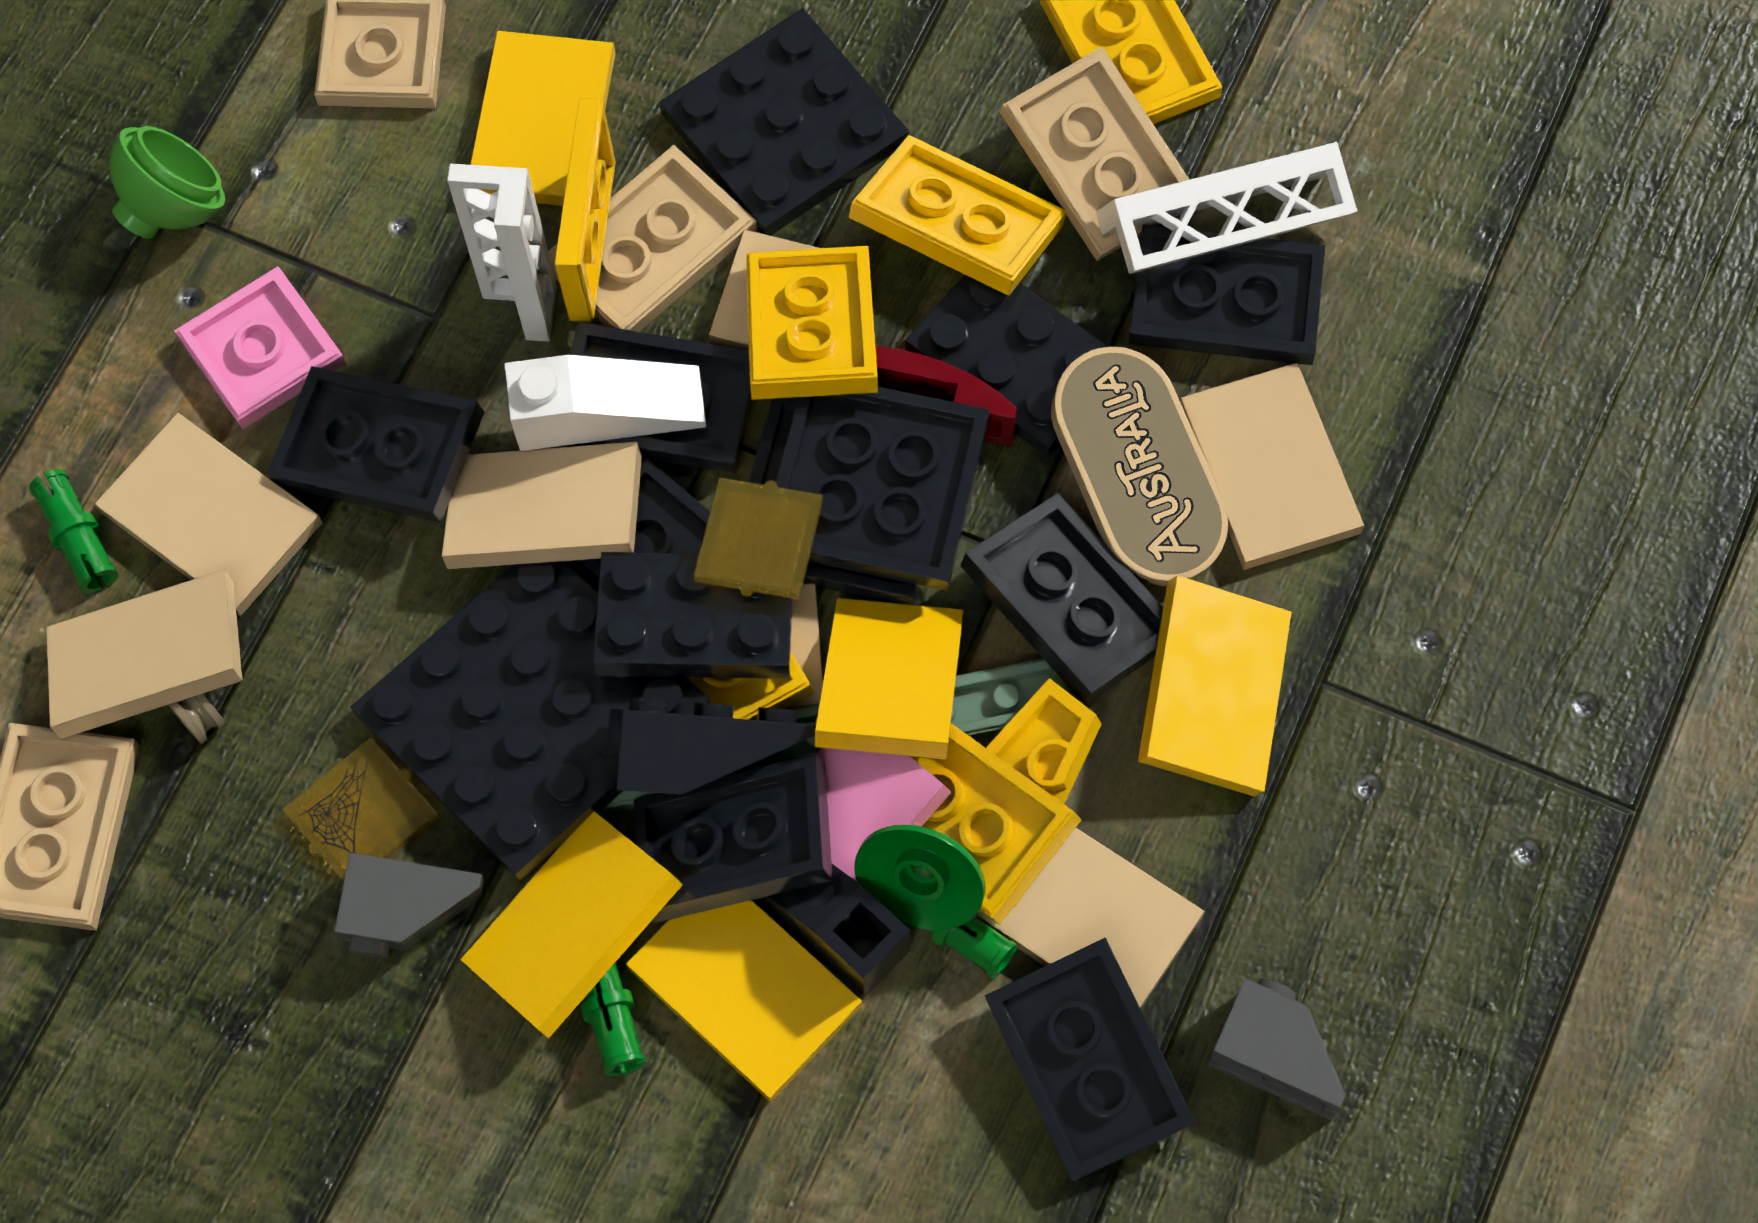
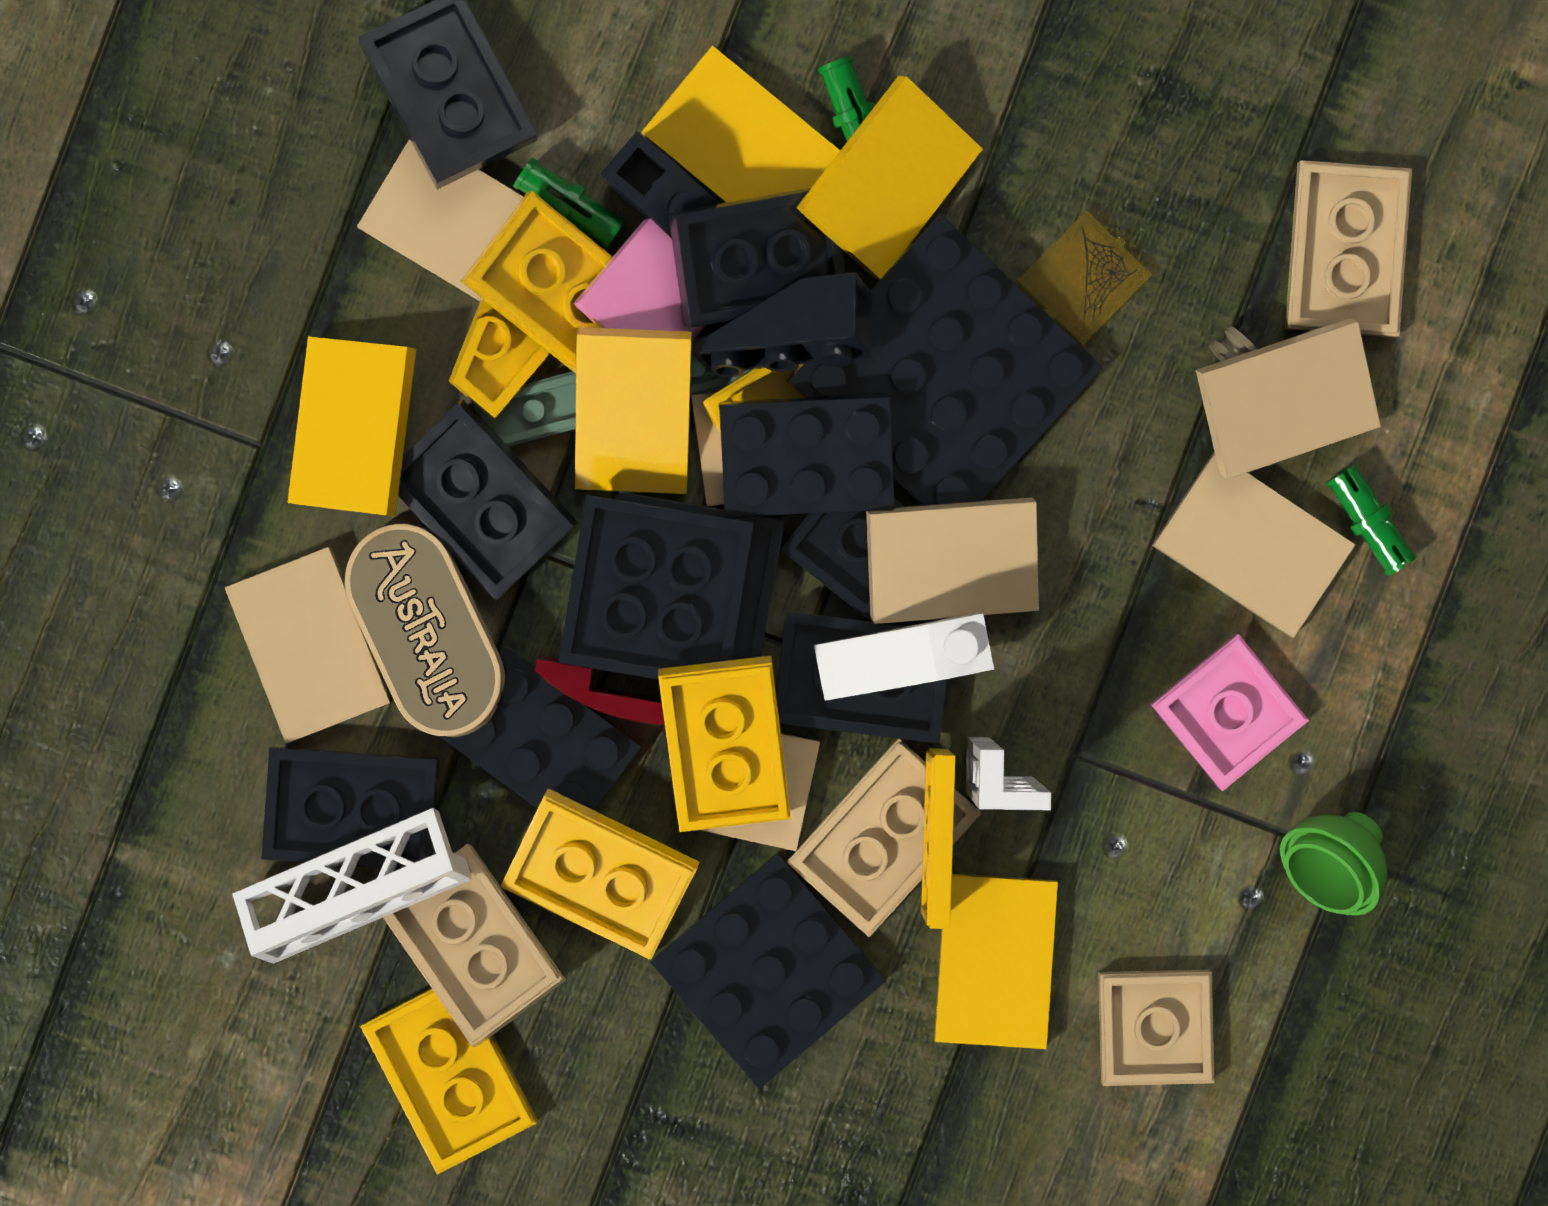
camera: 175 degrees right, 20 degrees up
black plate [266,366,485,523] -> none
dark grey slope [334,853,485,958] -> none
clear yellow piece [694,478,823,600] -> none
green dish [854,824,986,930] -> none
dark grey slope [1208,978,1346,1121] -> none

